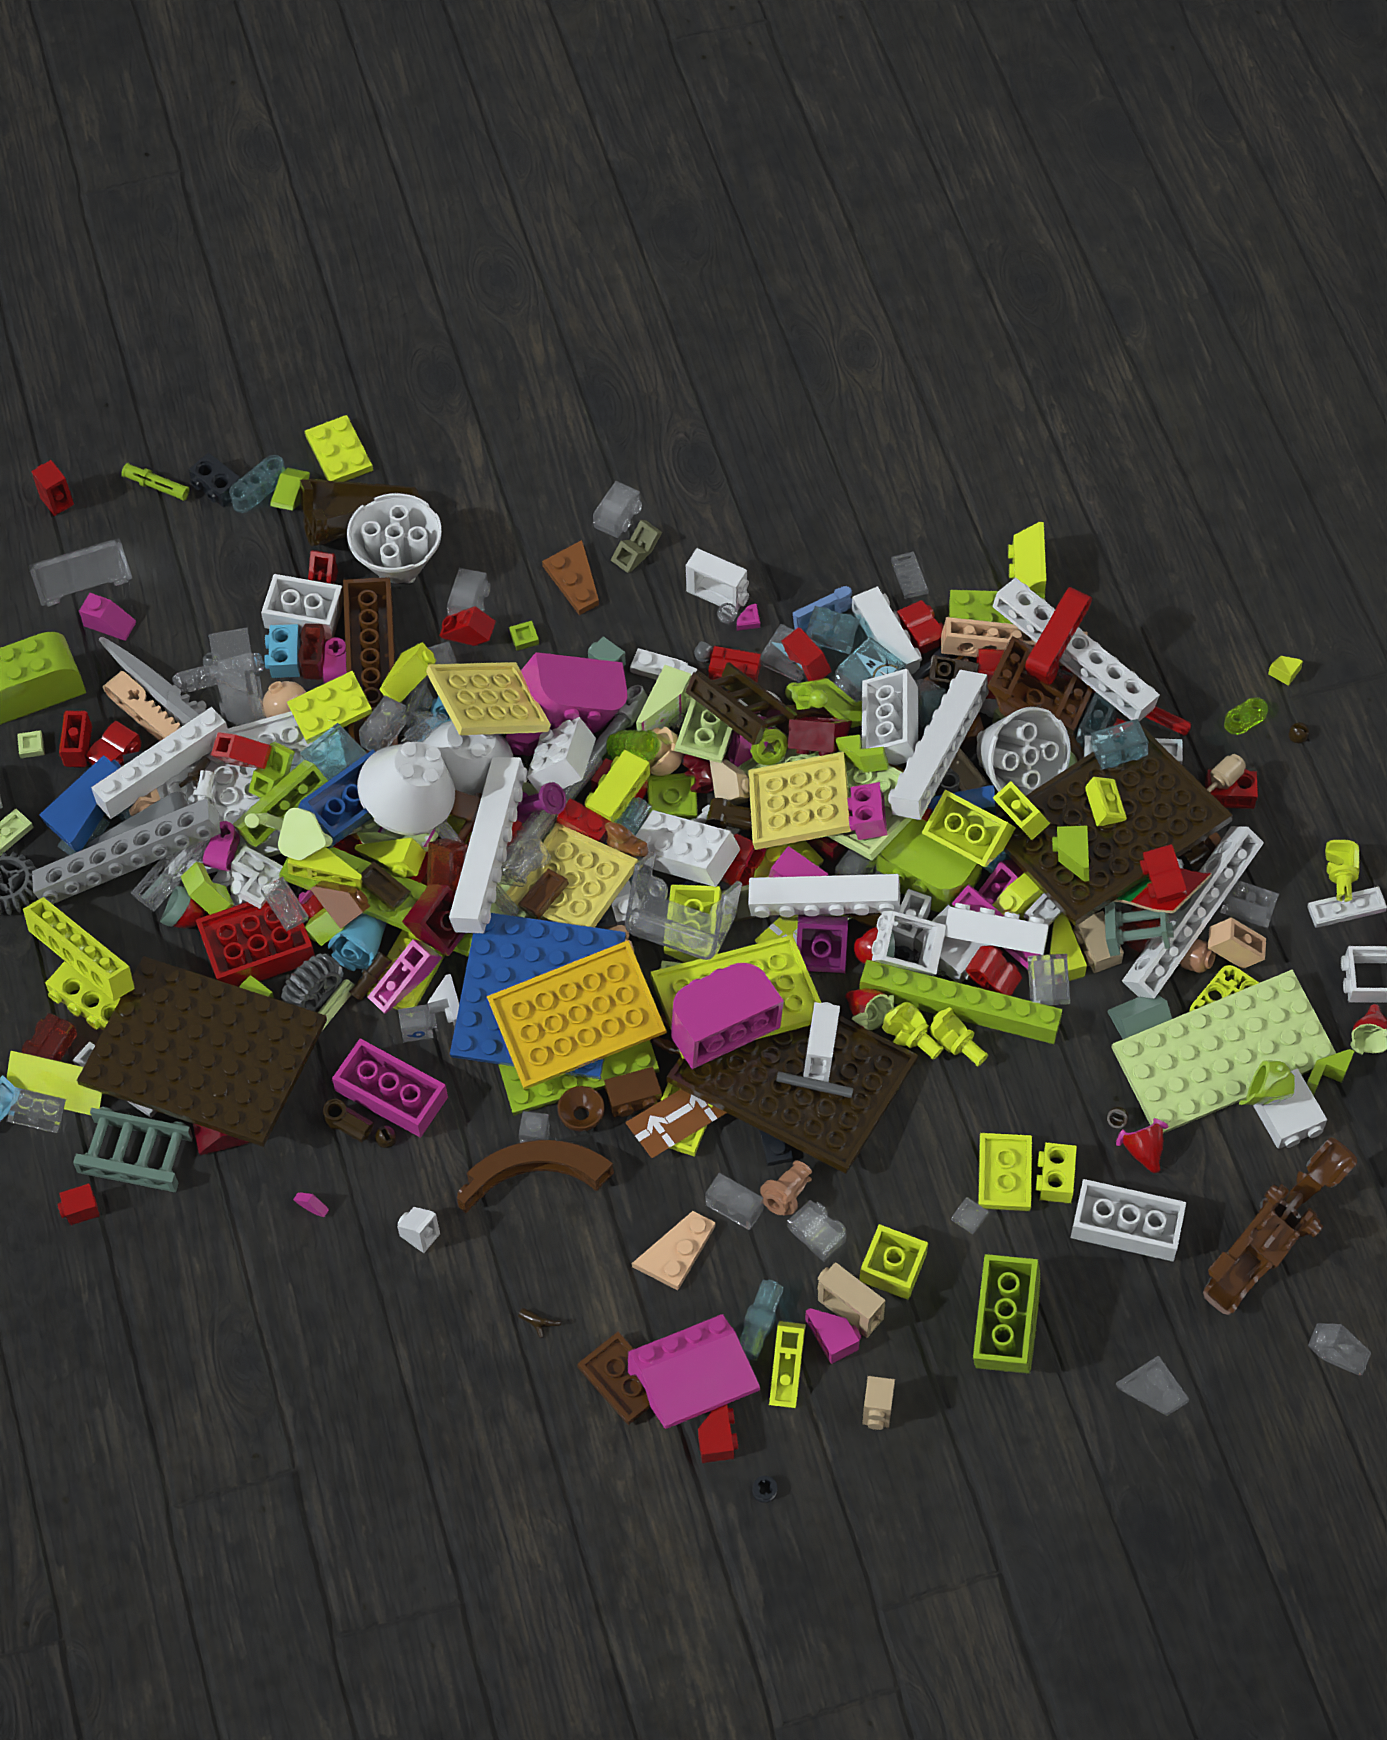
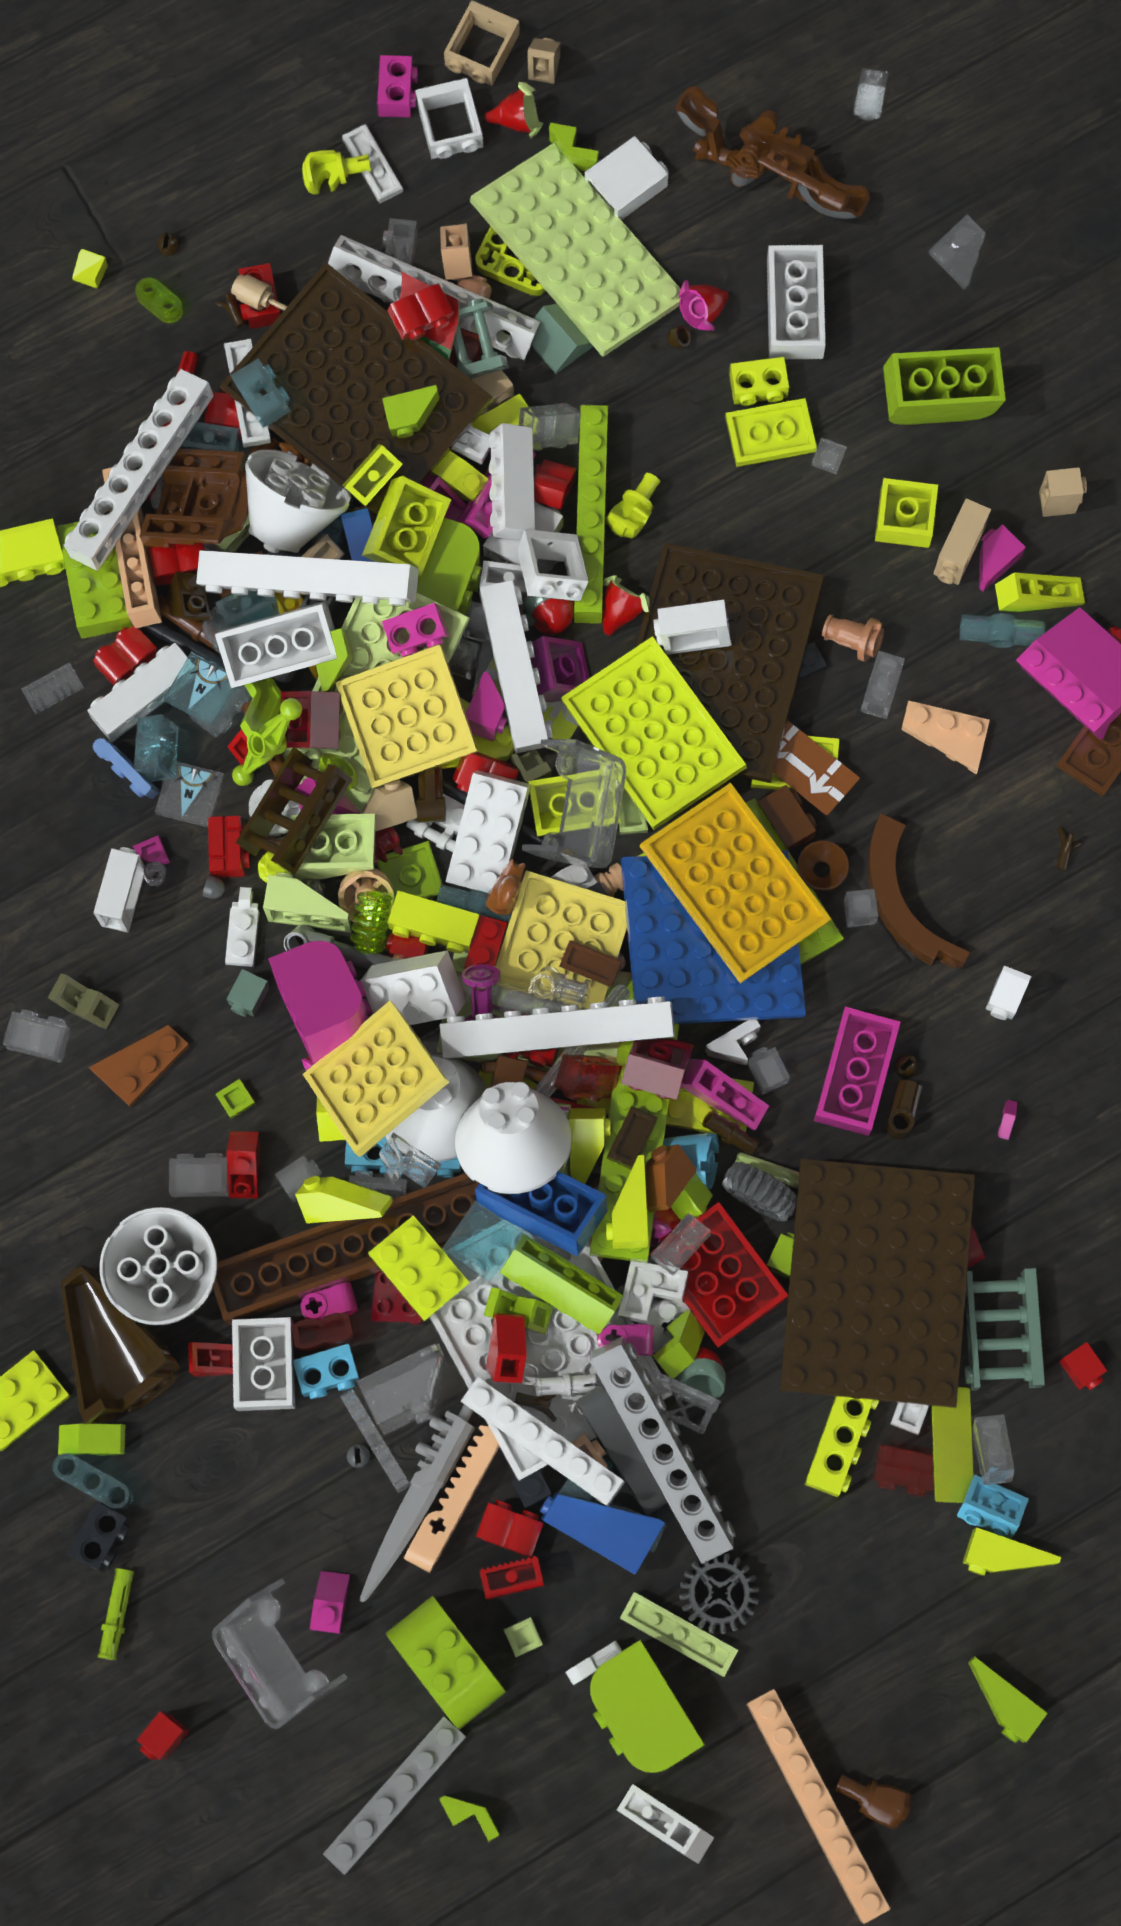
camera: 105 degrees left, 15 degrees up
neon yellow brick [23,897,135,1001] -> none
yellowish green piece [245,808,333,860] -> none
light nougat cylinder [262,681,306,718] -> none
clear brick [359,696,407,752] -> none
dark pink brick [671,963,784,1069] -> none
dark grey bar [776,1071,854,1098] -> none
red slope [781,627,832,681] -> none
clear brick [787,1200,847,1262] -> none
neon yellow piece [882,1002,944,1060] -> none
red beam [1025,587,1092,685] -> none
neon yellow slope [1085,777,1127,826] -> none
lime helmet [1239,1060,1295,1105] -> none

